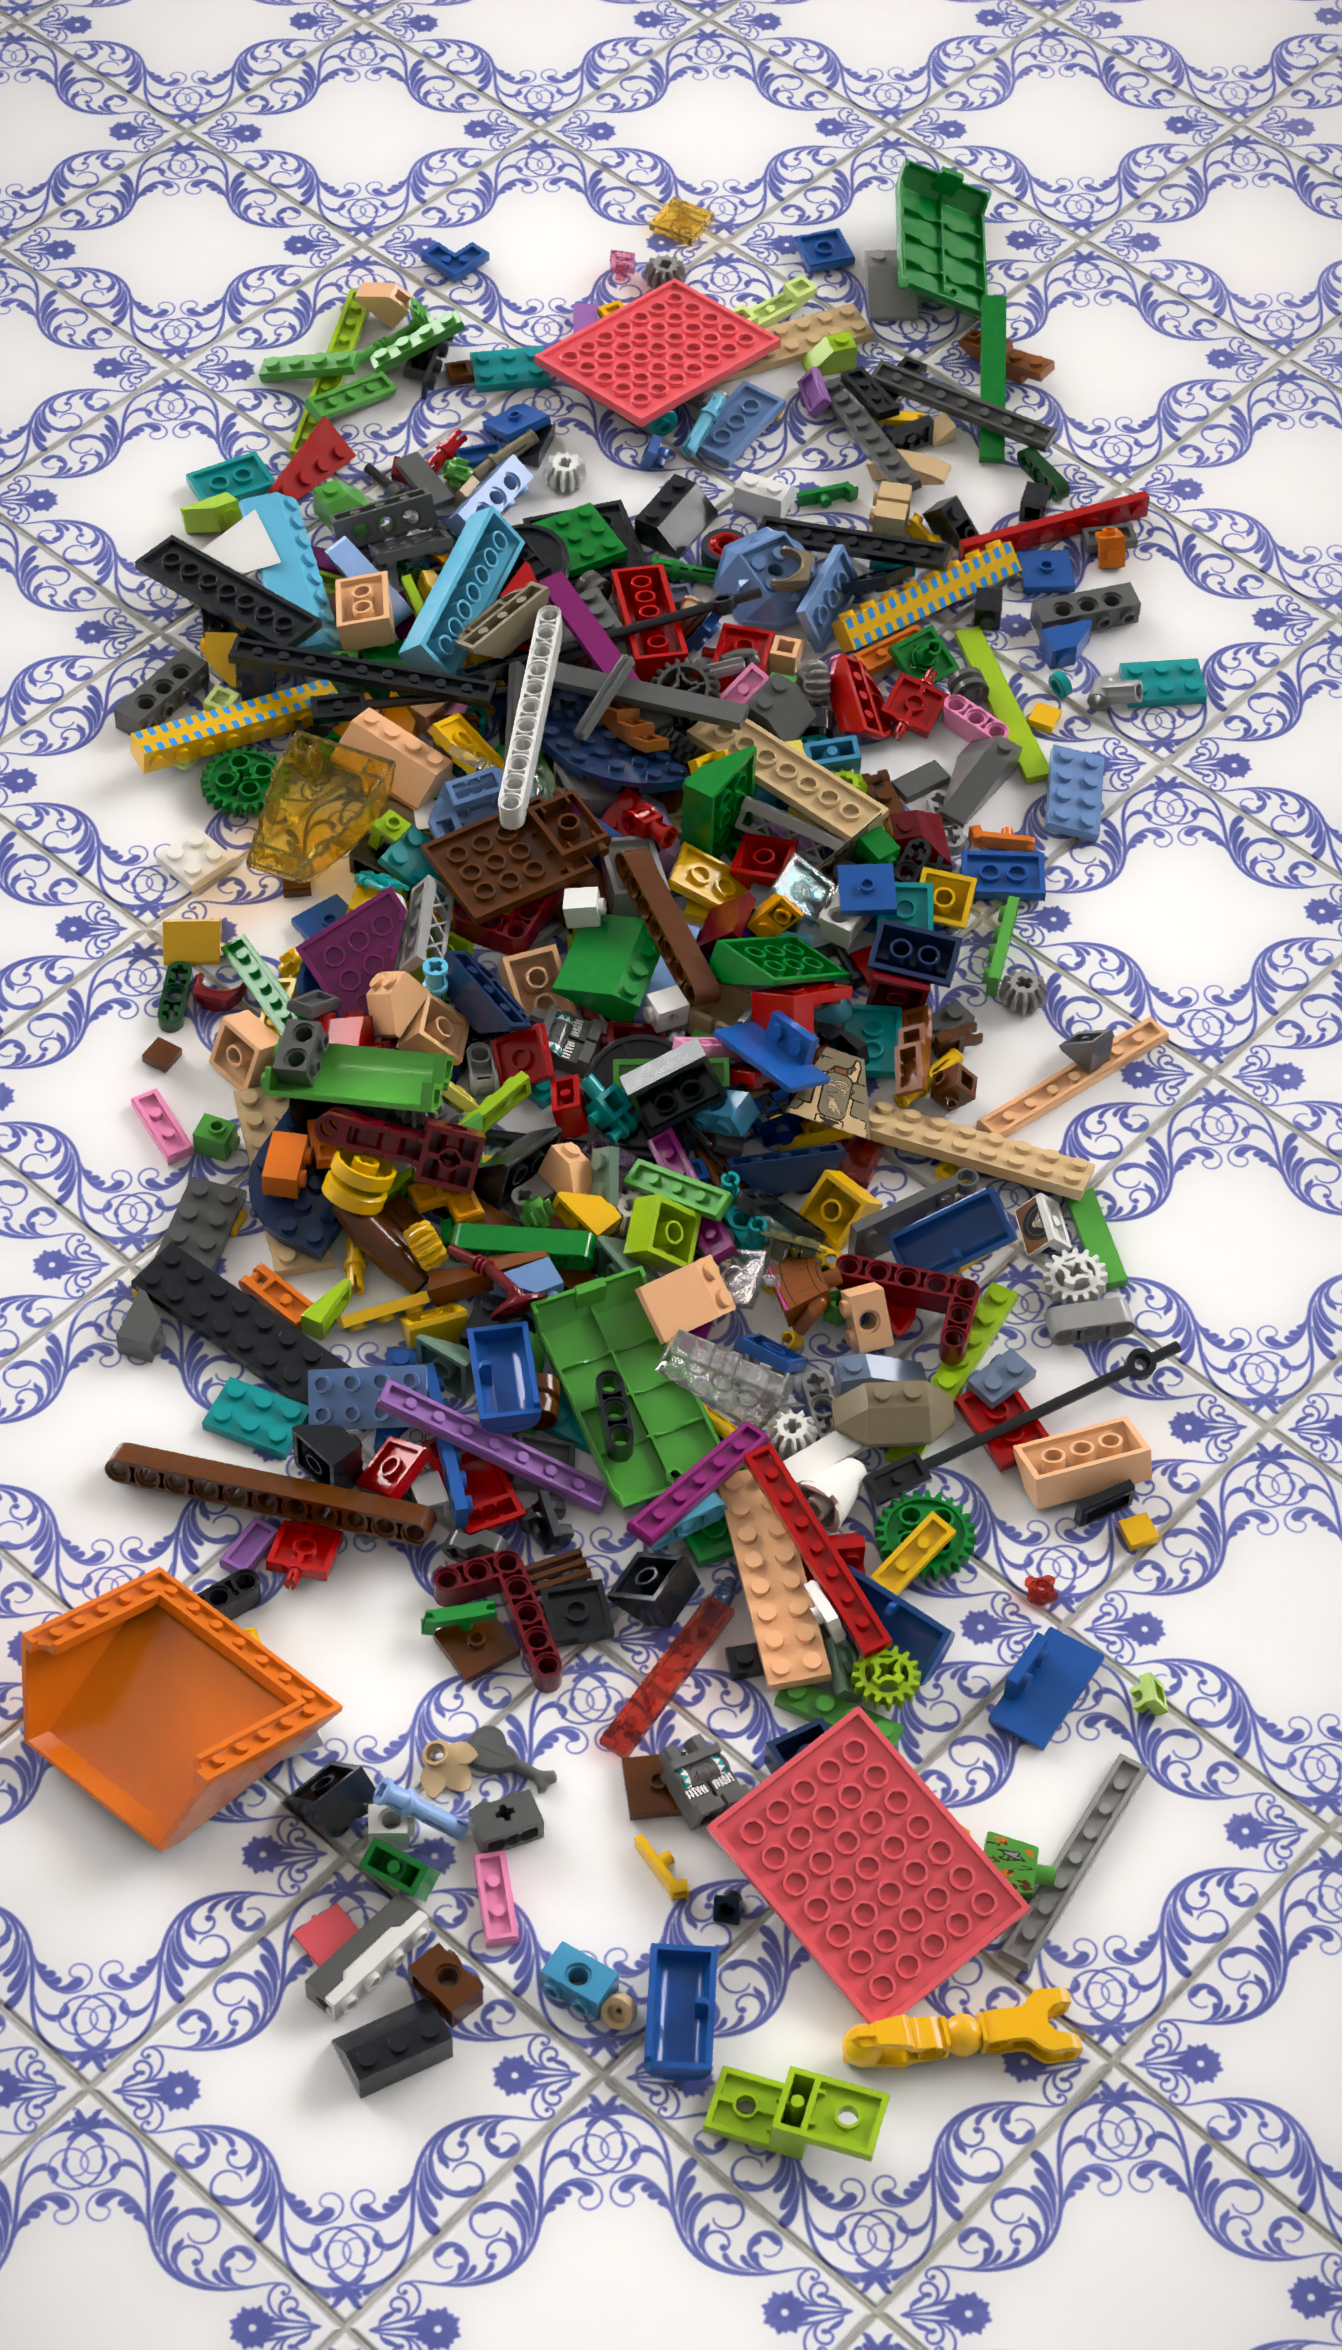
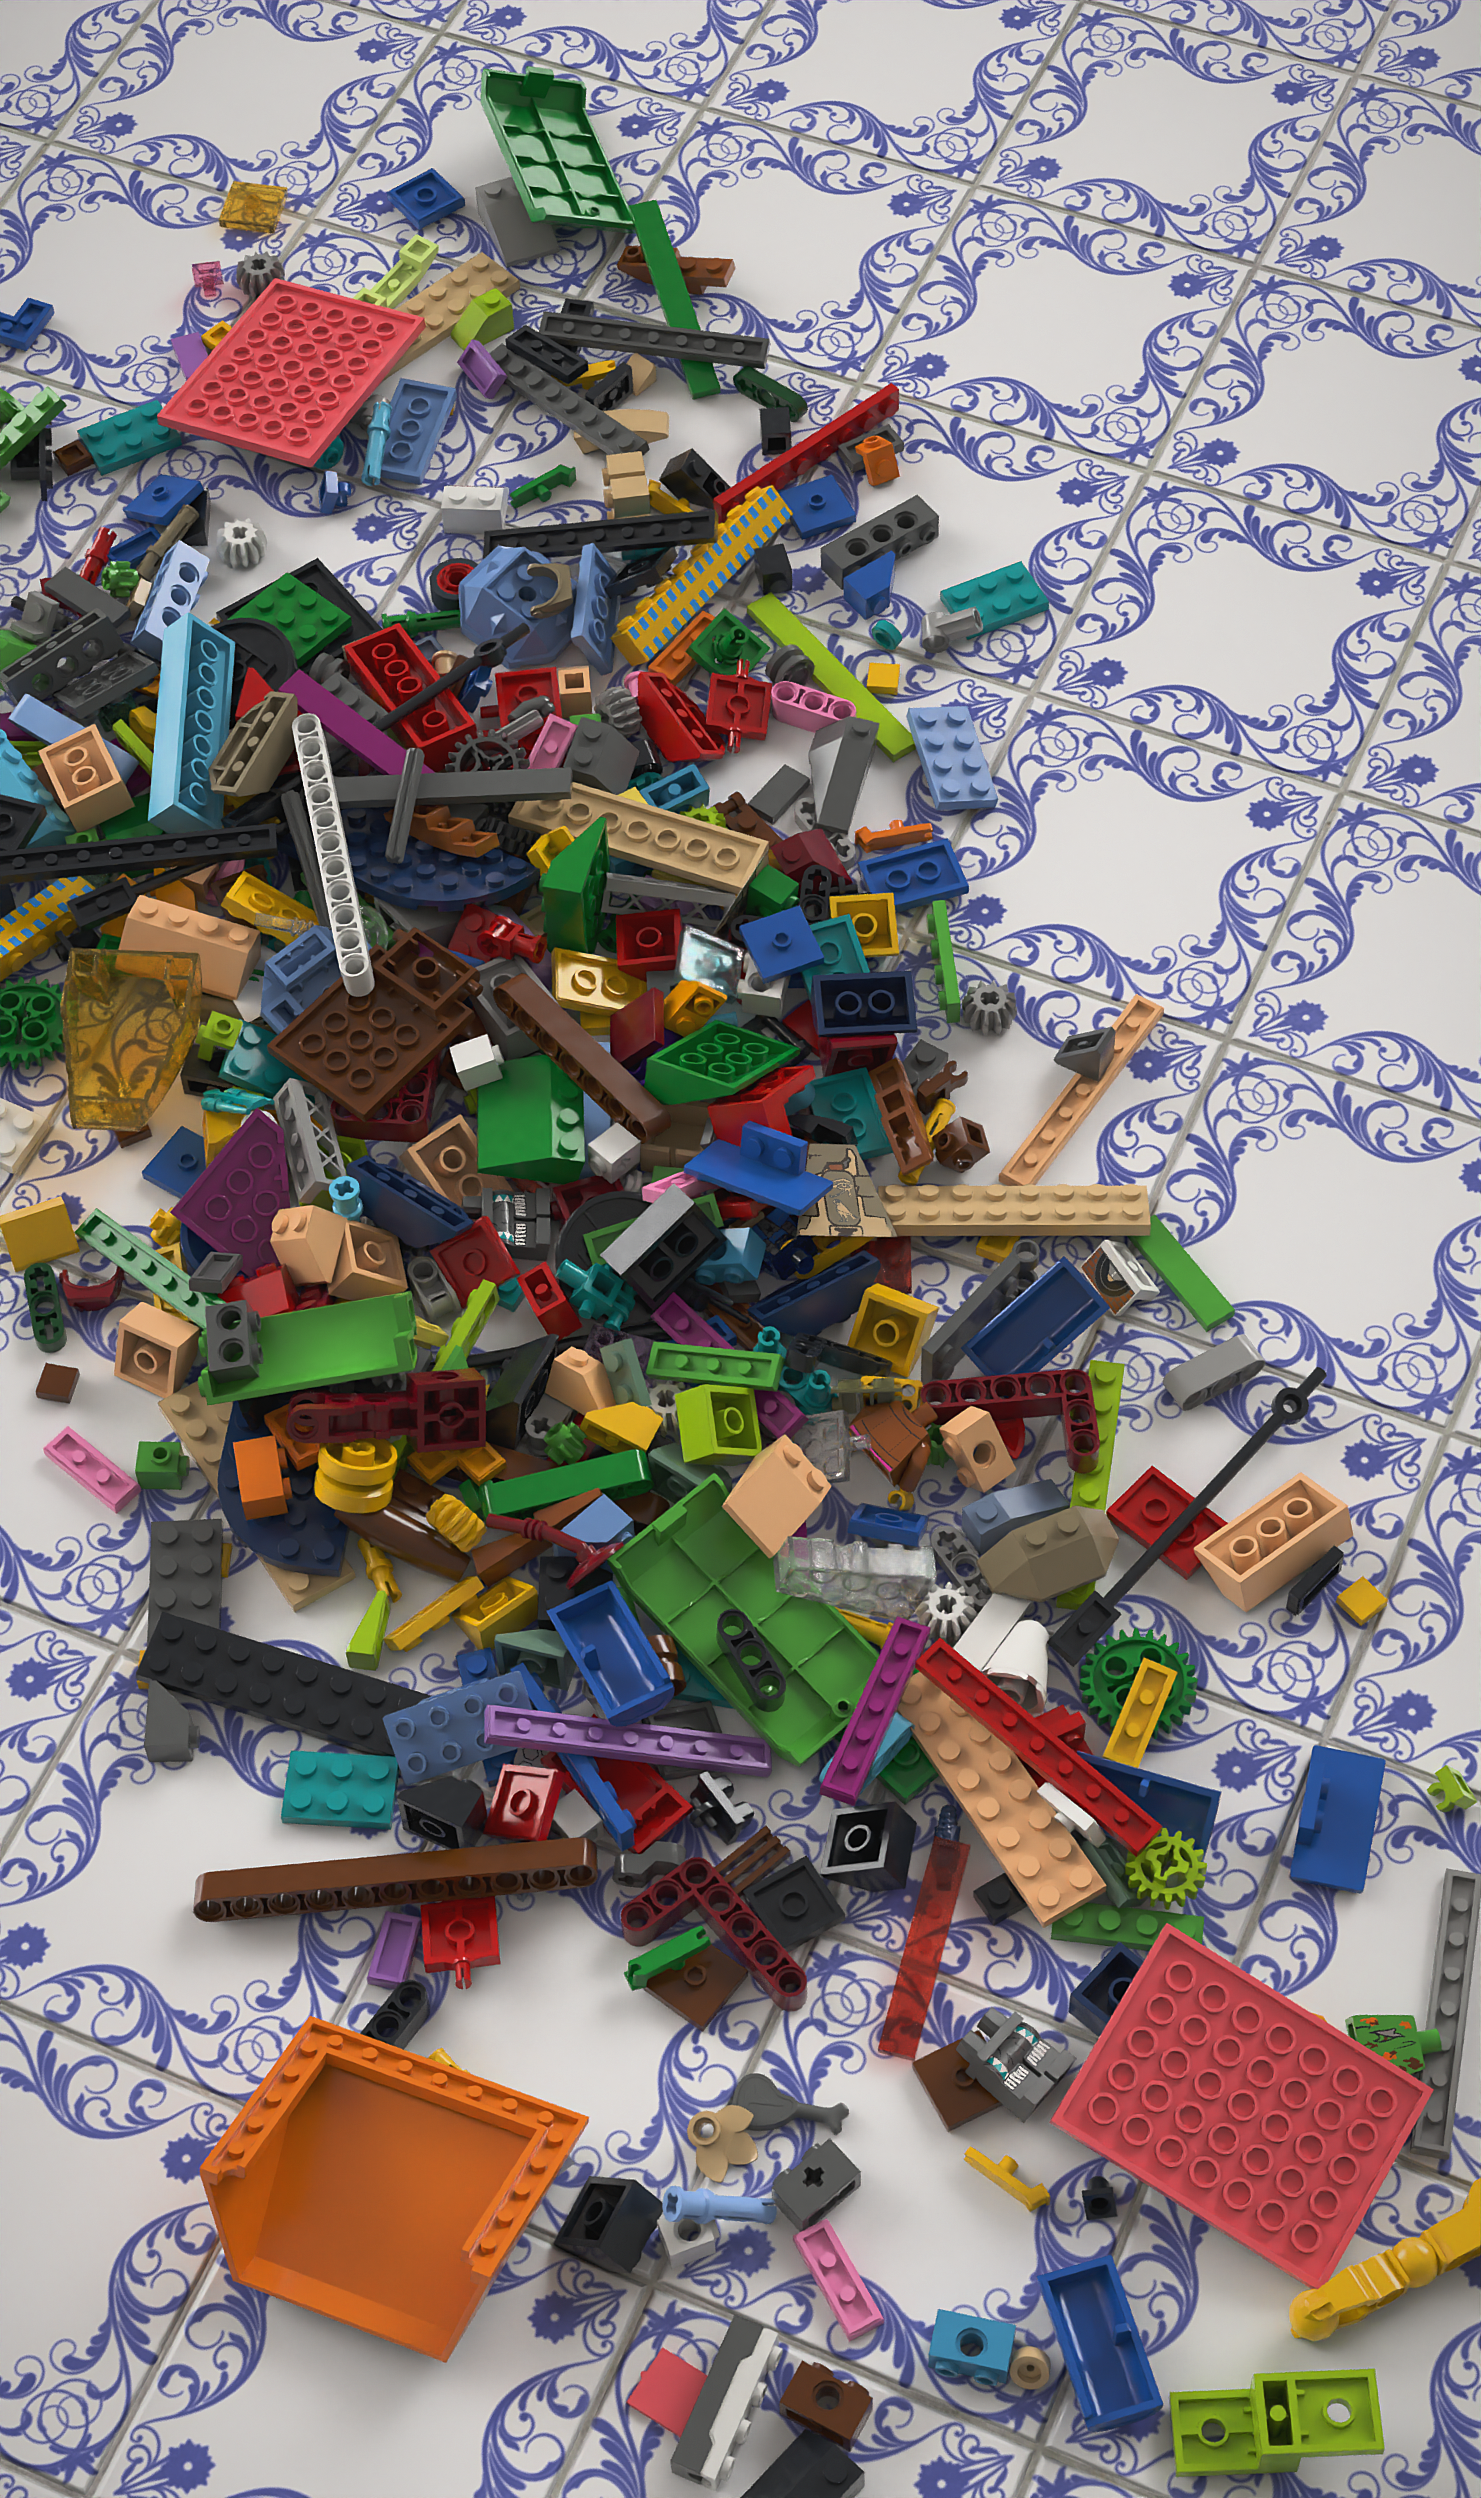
camera: 15 degrees left, 5 degrees up
orange plate [238,1263,314,1330] -> none
green brick [358,1837,441,1902] -> none
black slope [635,474,718,560] -> none
sand blue bracket [966,1348,1037,1410] -> none
clear red plate [1024,1575,1058,1606] -> none
white gear [1043,1247,1108,1305] -> none
none -> light grey bracket [10,591,59,642]

